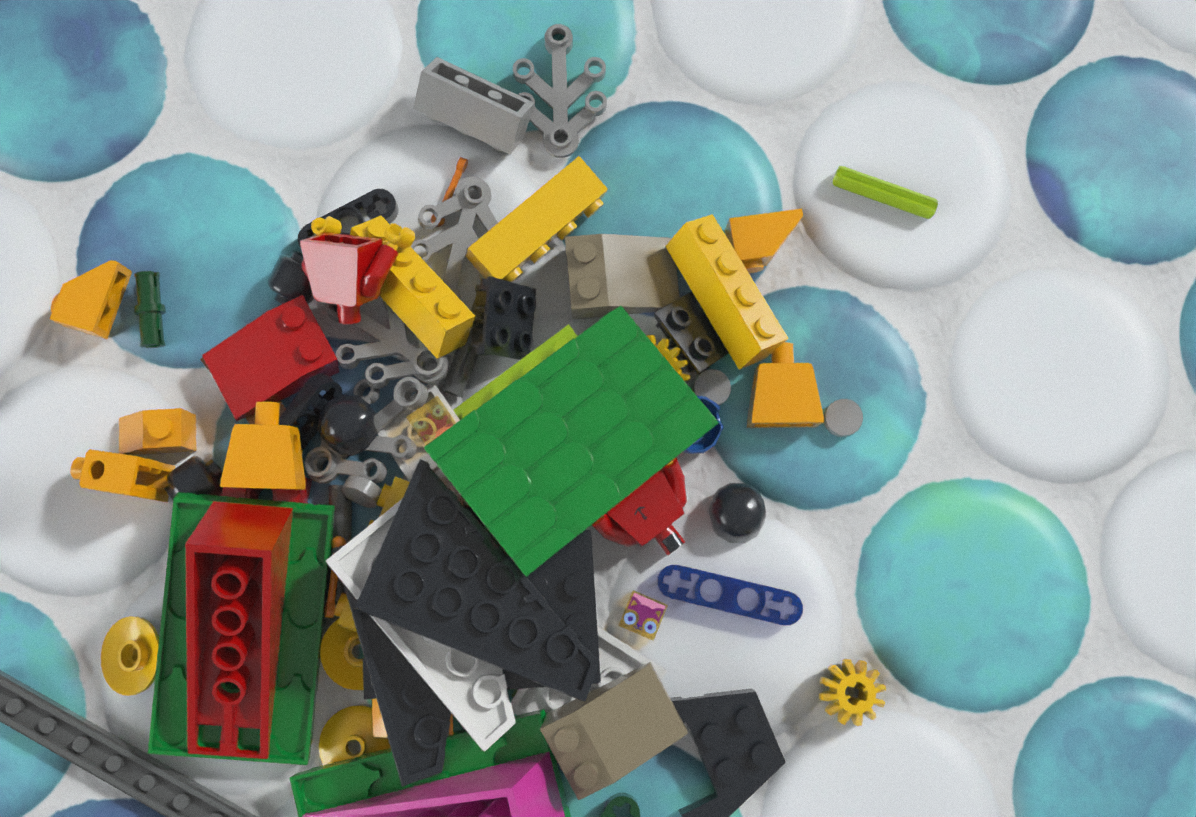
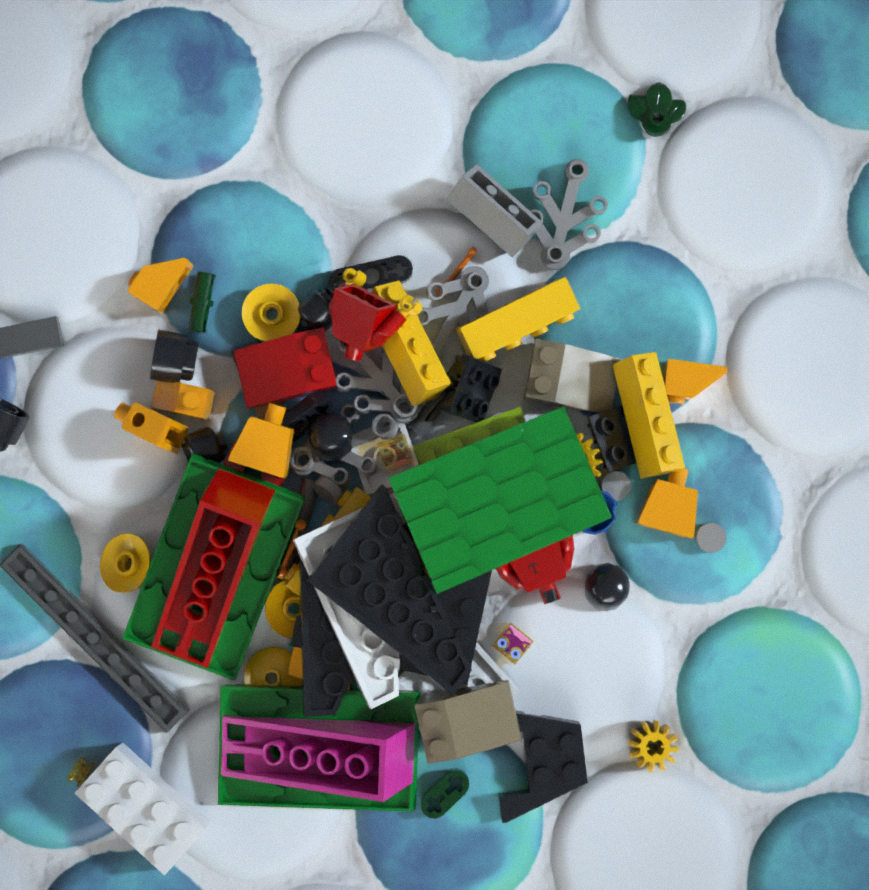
camera: 20 degrees right, 5 degrees up
clear blue beam [656,565,803,625] -> none
lime axle [832,166,938,219] -> none
none -> black piece [150,329,199,383]
none -> yellow dish [242,283,301,342]

